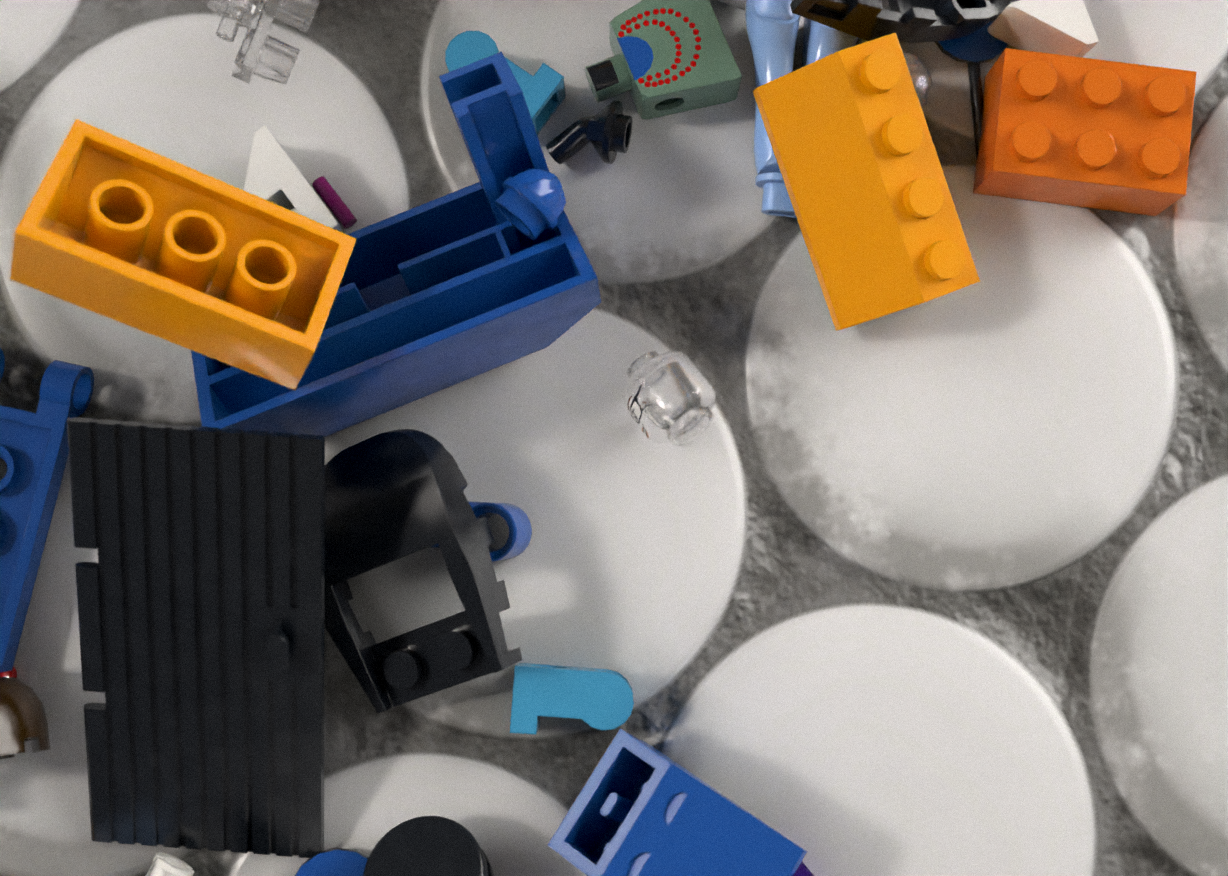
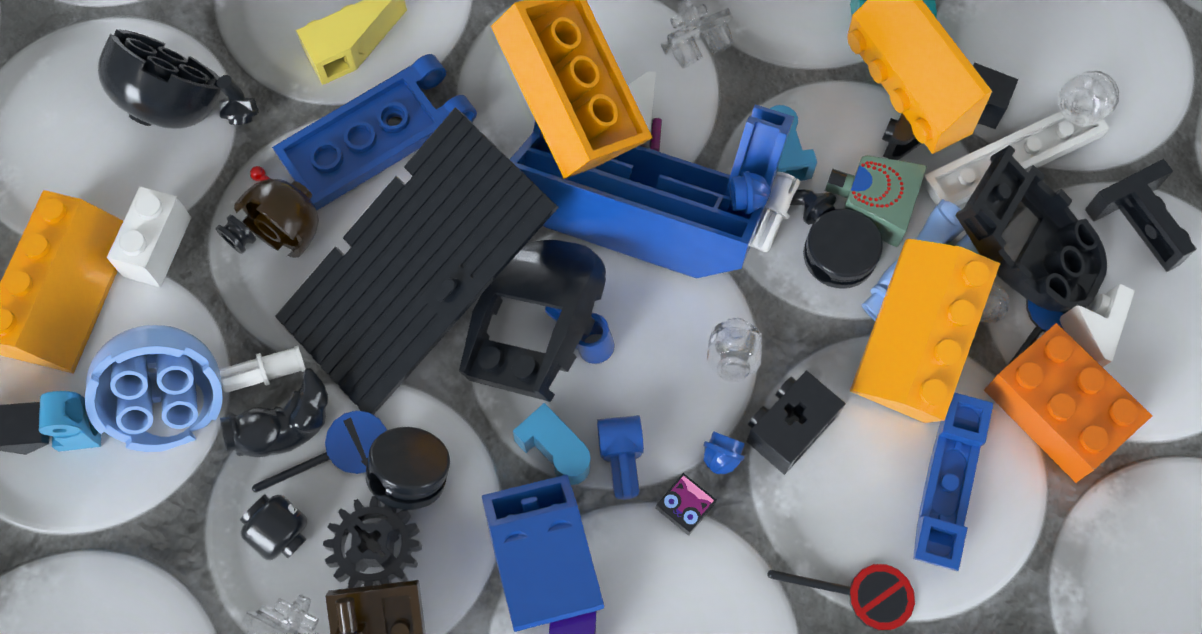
camera: 40 degrees right, 15 degrees down
none -> blue axle [597,415,644,500]
none -> tile [655,473,717,536]
none -> blue plate [703,431,745,474]
none -> black brick [746,370,846,475]
none -> white axle [751,171,801,252]
none -> piece [767,564,915,631]
none -> black head [803,209,883,289]
none -> blue slope [913,392,994,571]

